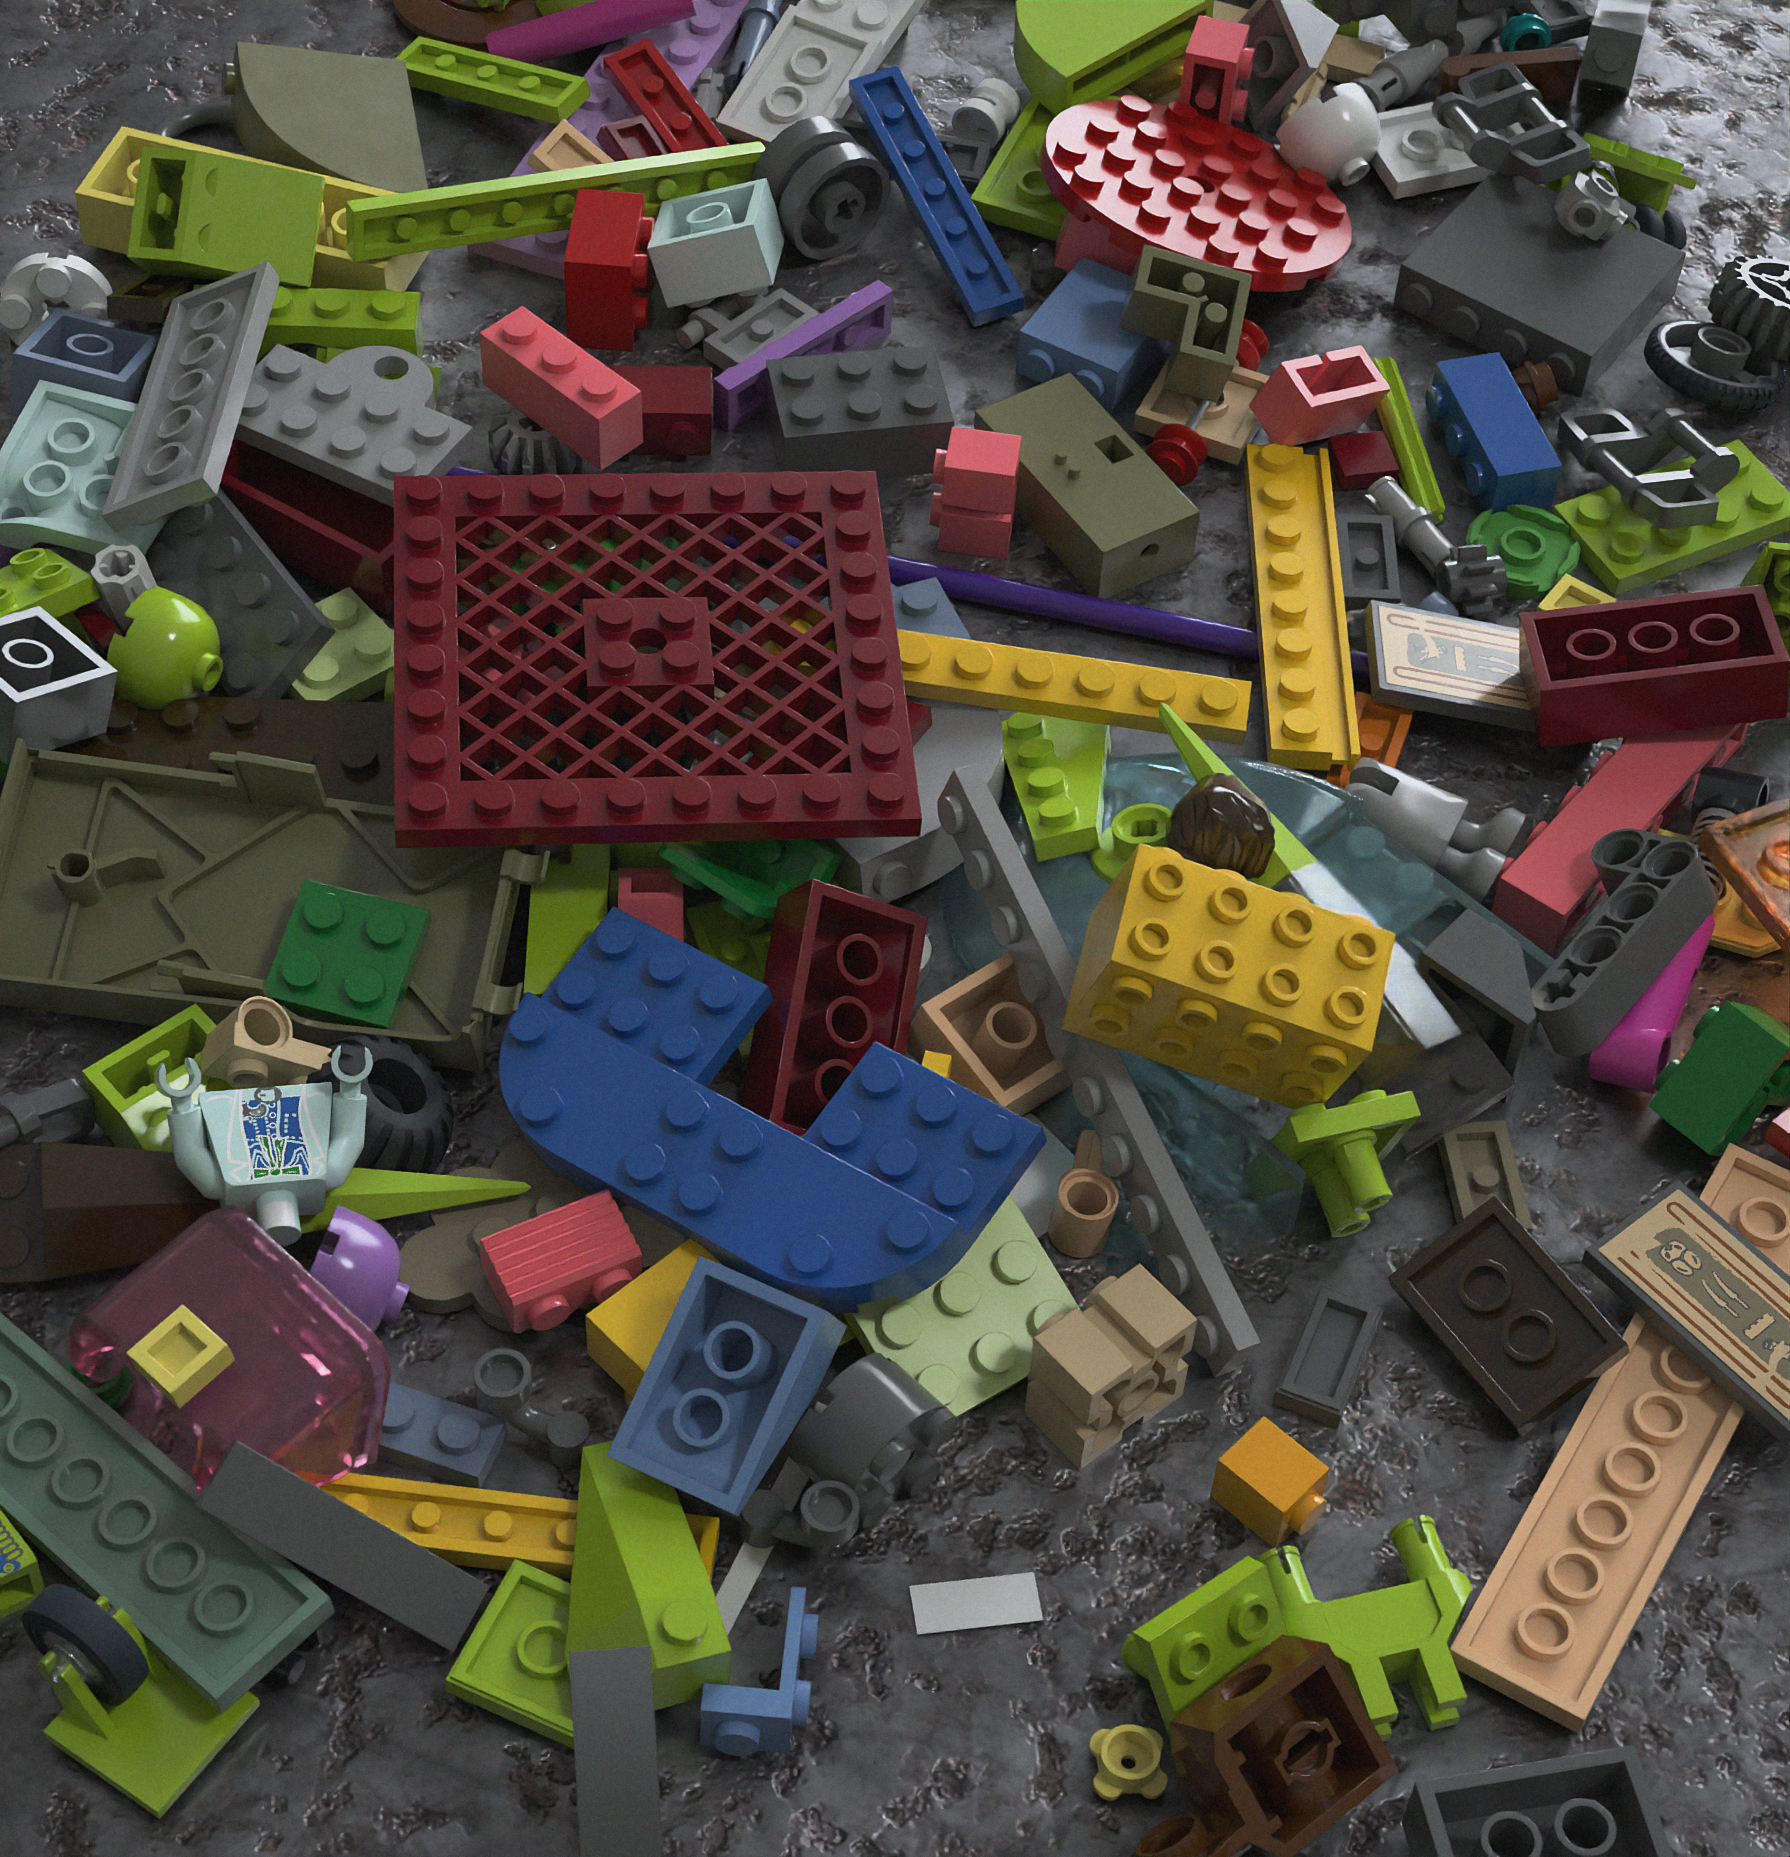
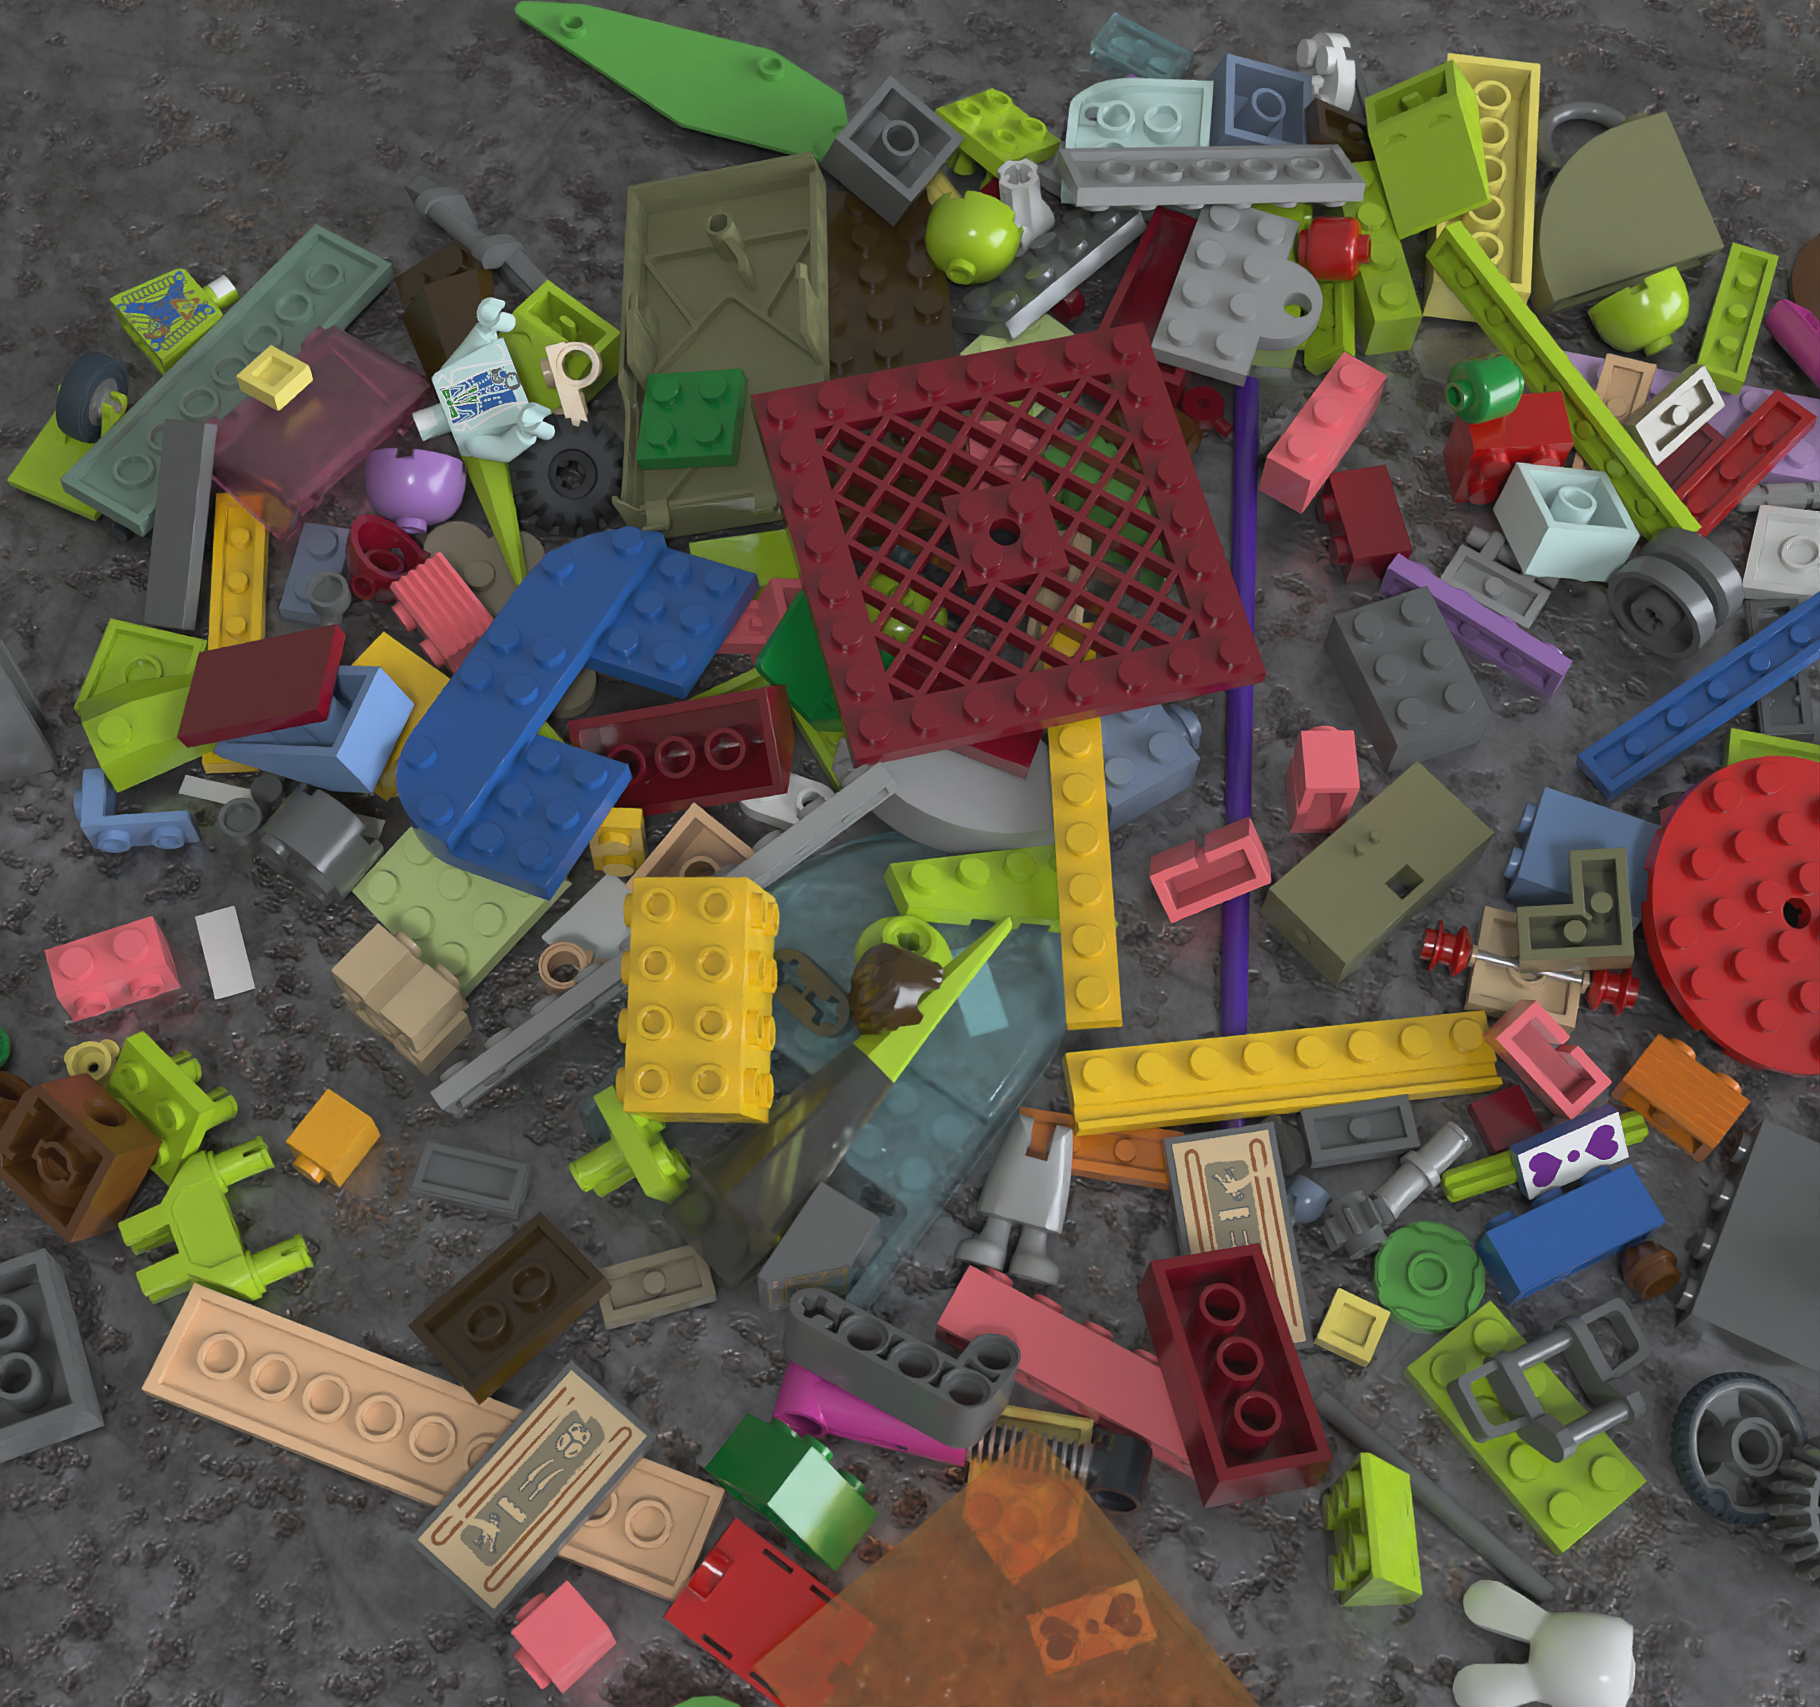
camera: 80 degrees right, 15 degrees up
none -> coral brick [44,916,181,1022]
none -> dark red tile [177,624,346,748]
none -> dark red helmet [345,514,431,604]
none -> coral piece [1149,816,1271,923]
none -> red head [1298,216,1372,281]
none -> green head [1445,352,1524,424]
none -> tile [1509,1103,1629,1200]
none -> lime cylinder [1588,266,1690,357]
none -> orange brick [1611,1033,1751,1163]
none -> plate [1623,364,1725,466]

